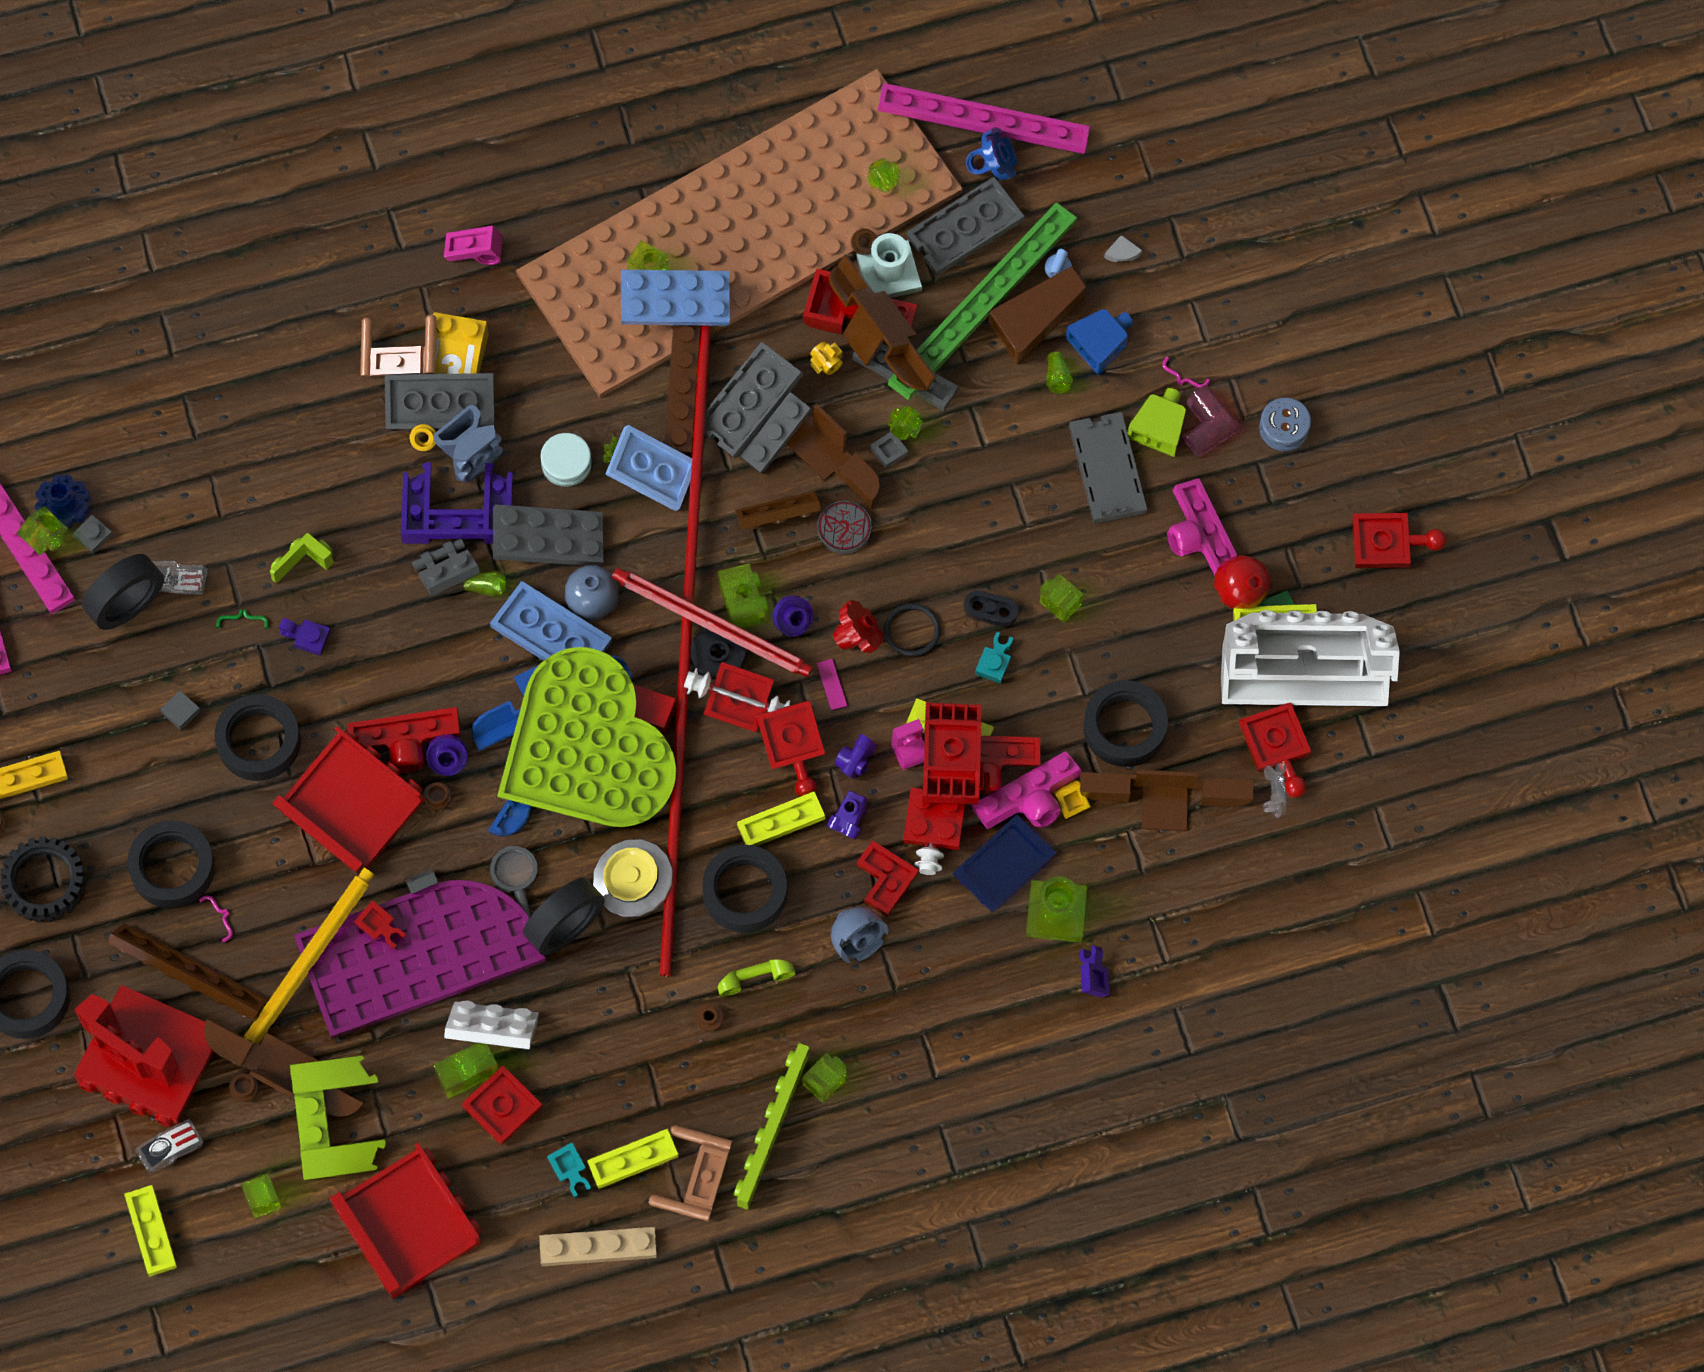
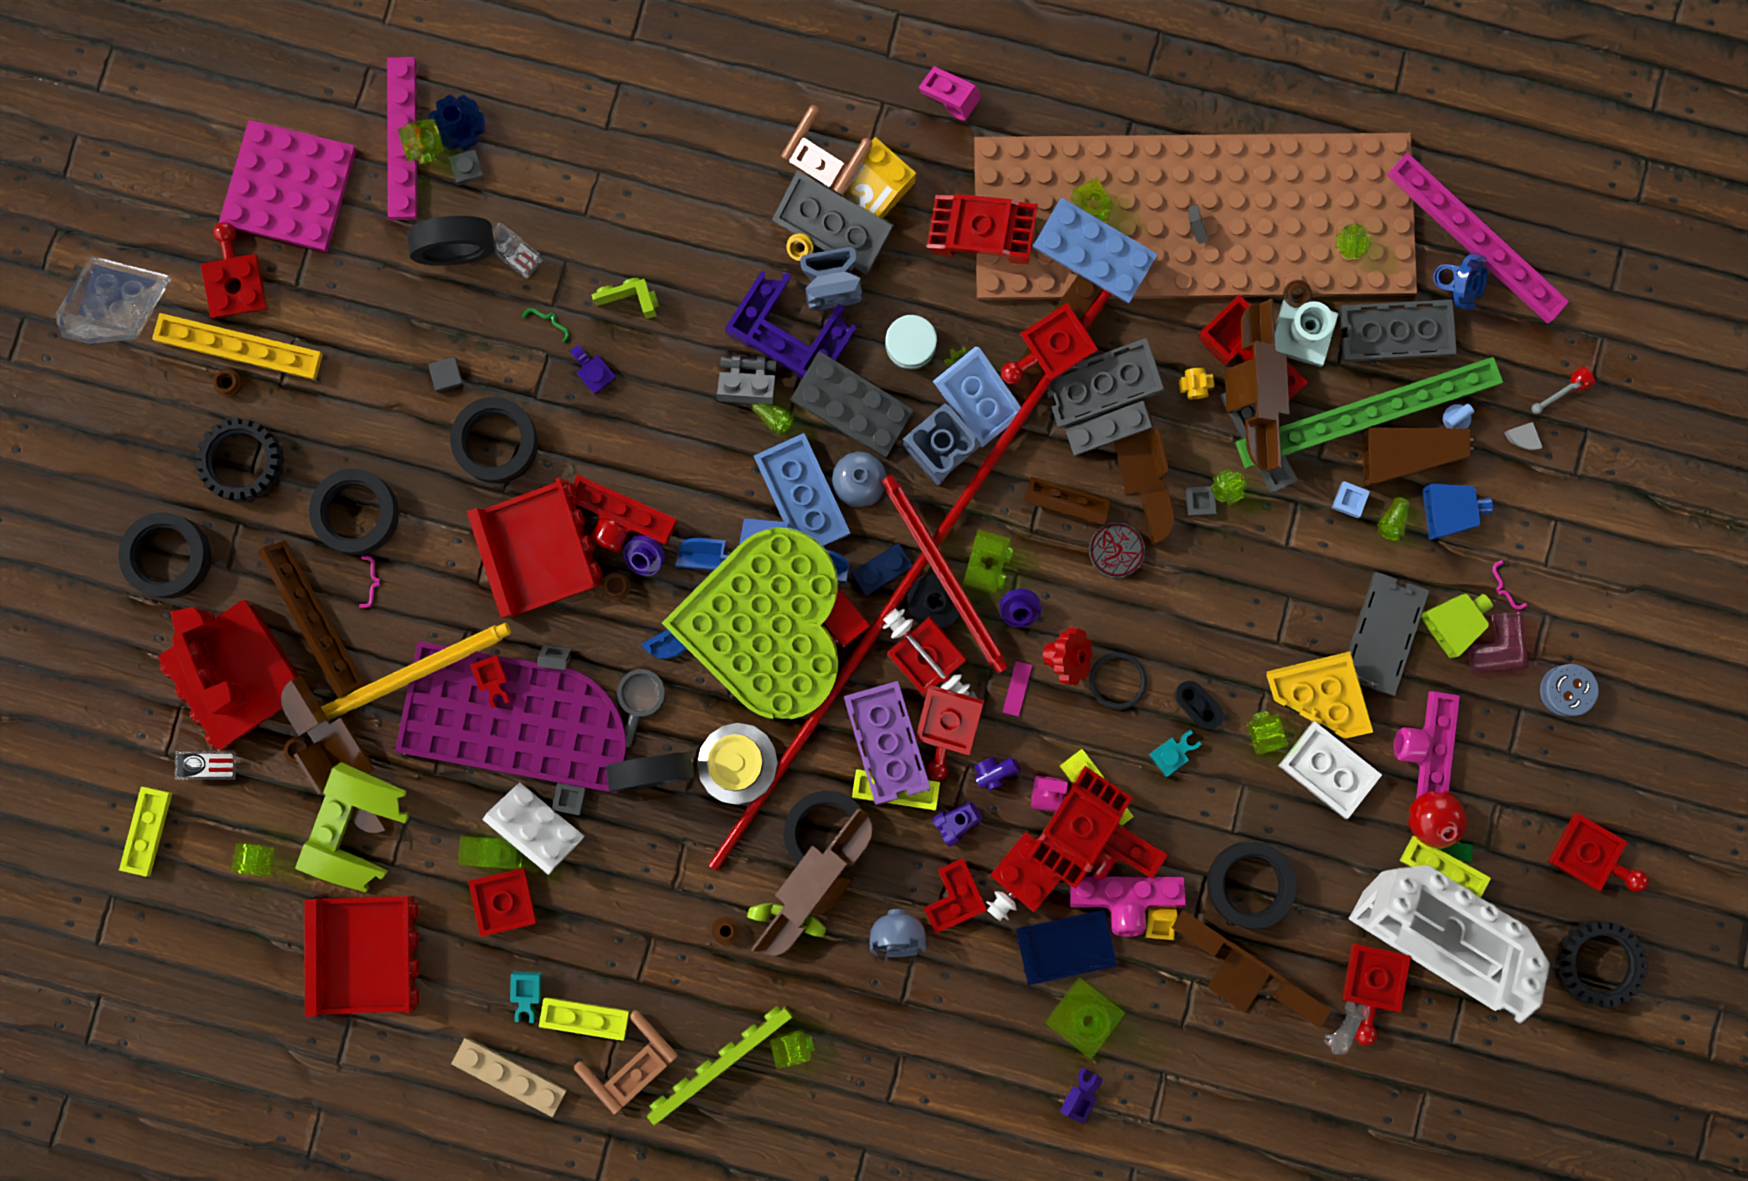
camera: 30 degrees right, 15 degrees up
none -> dark grey tile [552,782,586,815]
none -> reddish brown piece [751,809,873,956]
none -> medium lavender piece [844,681,930,806]
none -> dark blue plate [851,543,913,596]
none -> sand blue piece [903,403,981,485]
none -> red plate [926,194,1038,264]
none -> red plate [1001,303,1098,384]
none -> dark grey tile [1188,204,1208,244]
none -> yellow plate [1267,652,1373,739]
none -> white plate [1278,722,1382,819]
none -> light blue plate [1332,481,1370,518]
none -> hinge [1531,366,1596,414]
none -> black tyre [1556,921,1648,1007]

